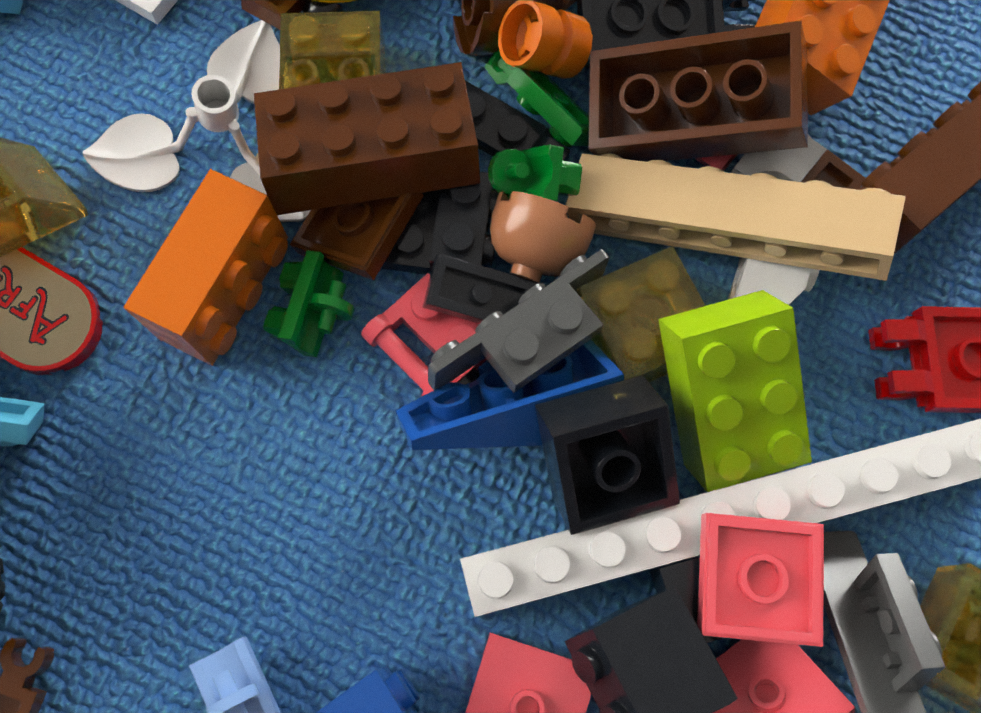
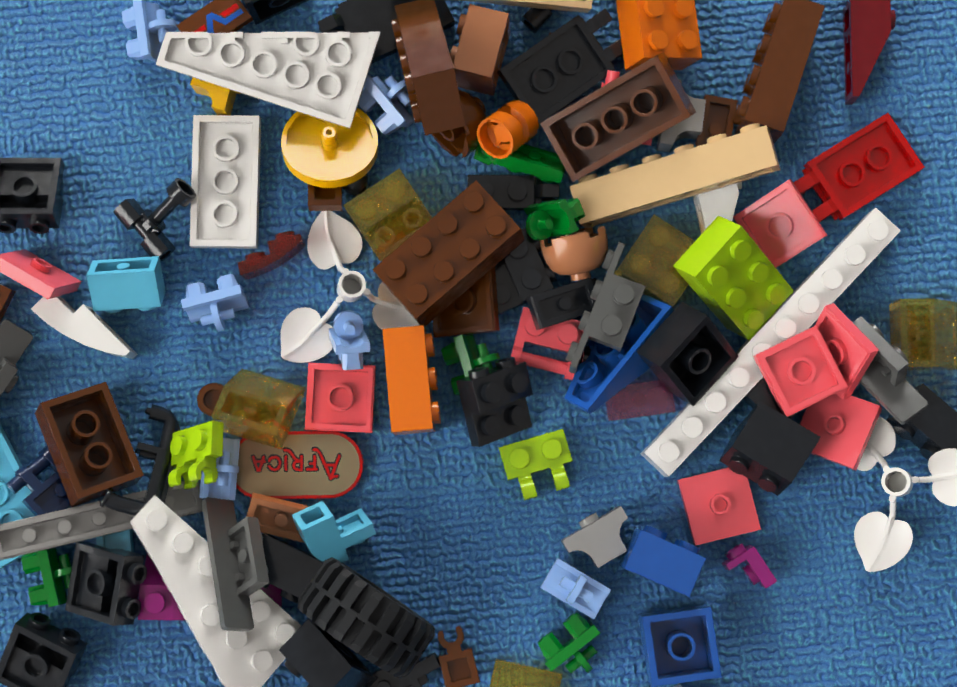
camera: 25 degrees left, 10 degrees up
none -> light blue hips [181,274,249,332]
none -> clear red slope [237,231,306,280]
none -> coral plate [305,363,376,433]
none -> light blue hips [329,310,370,370]
none -> black plate [456,357,533,447]
none -> lime plate [498,429,573,501]
none -> light grey brick [561,506,628,568]
none -> clear pink plate [605,380,676,422]
none -> coral plate [733,179,827,268]
none -> coral plate [814,303,879,400]

